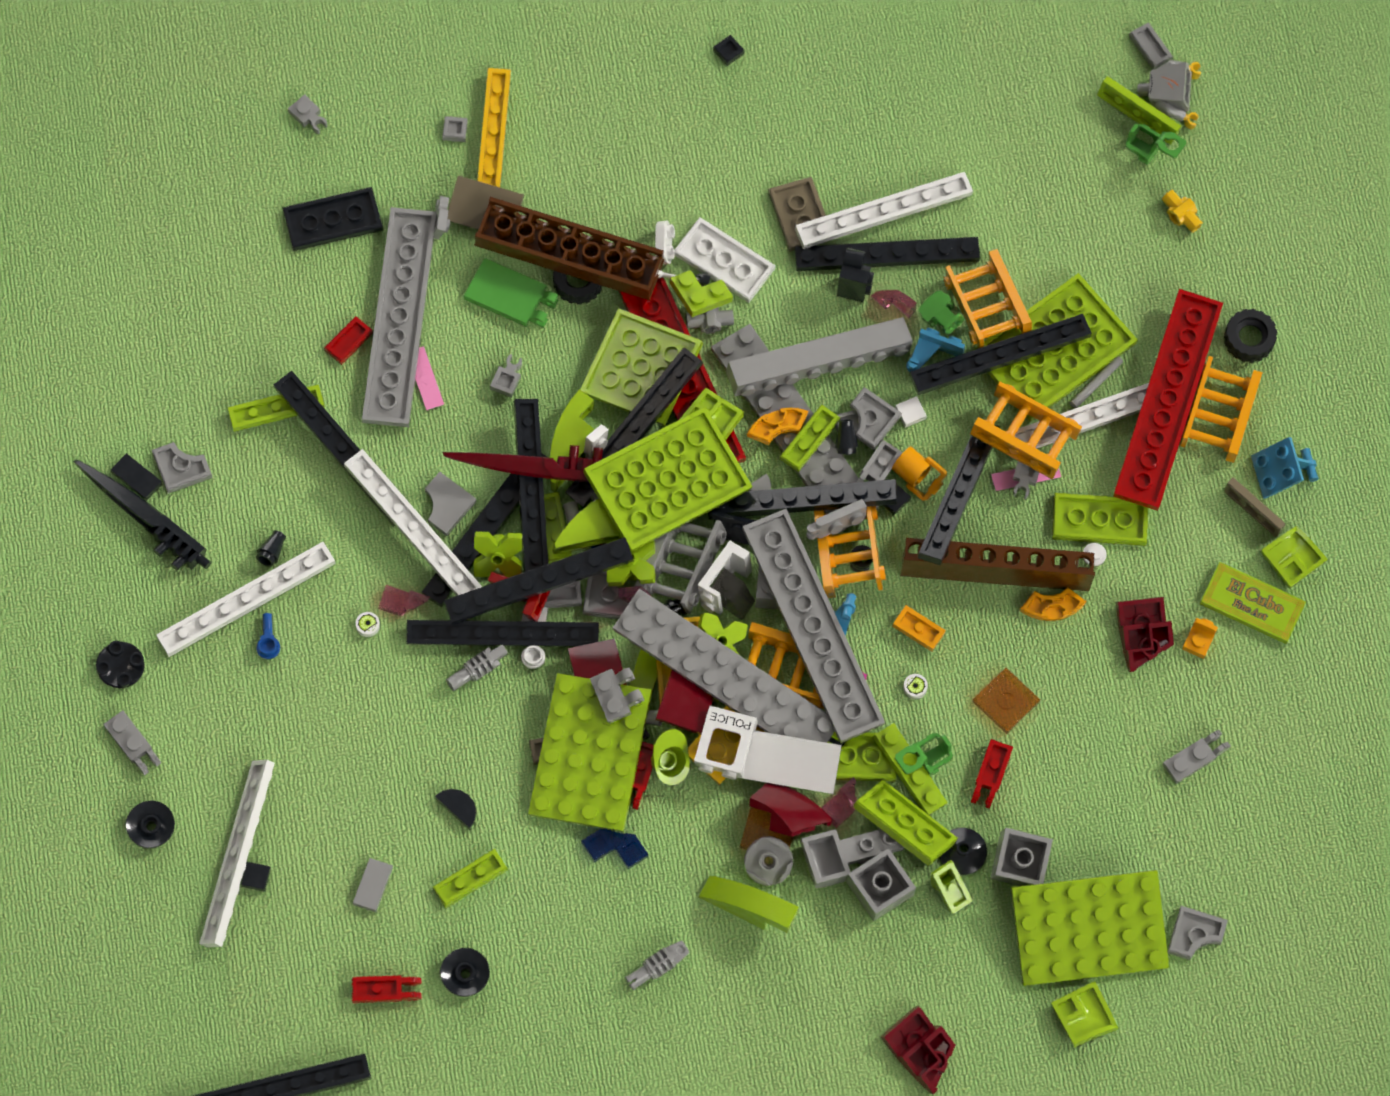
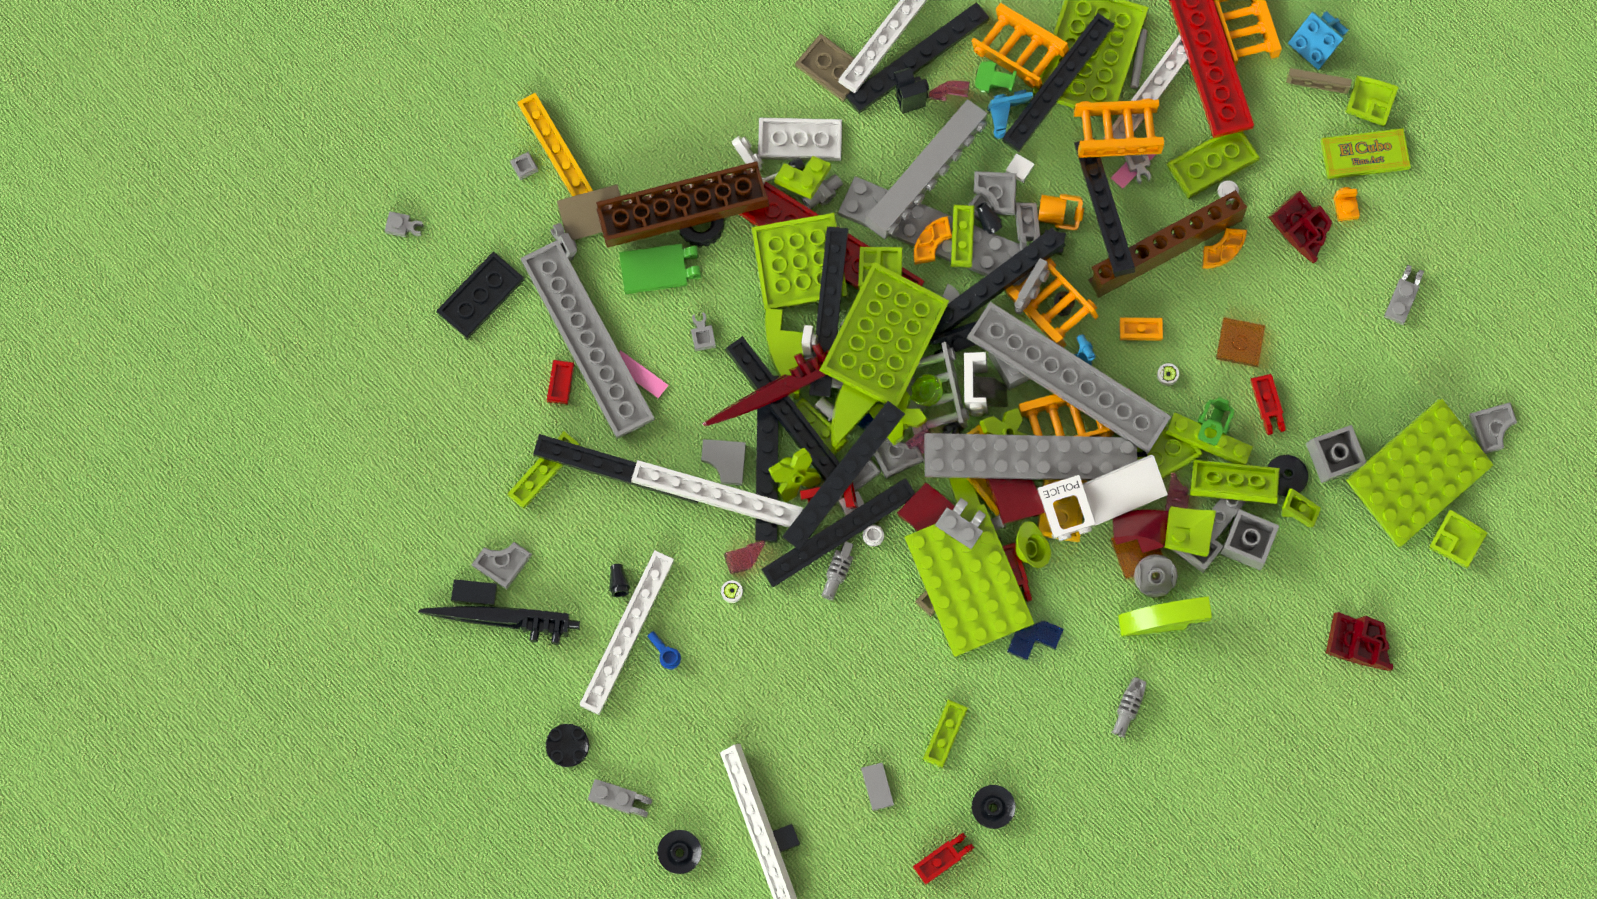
camera: 30 degrees left, 5 degrees up
black tile [435,789,477,830] -> none
none -> clear neon green hair [911,374,943,407]
none -> lime plate [1165,506,1216,557]

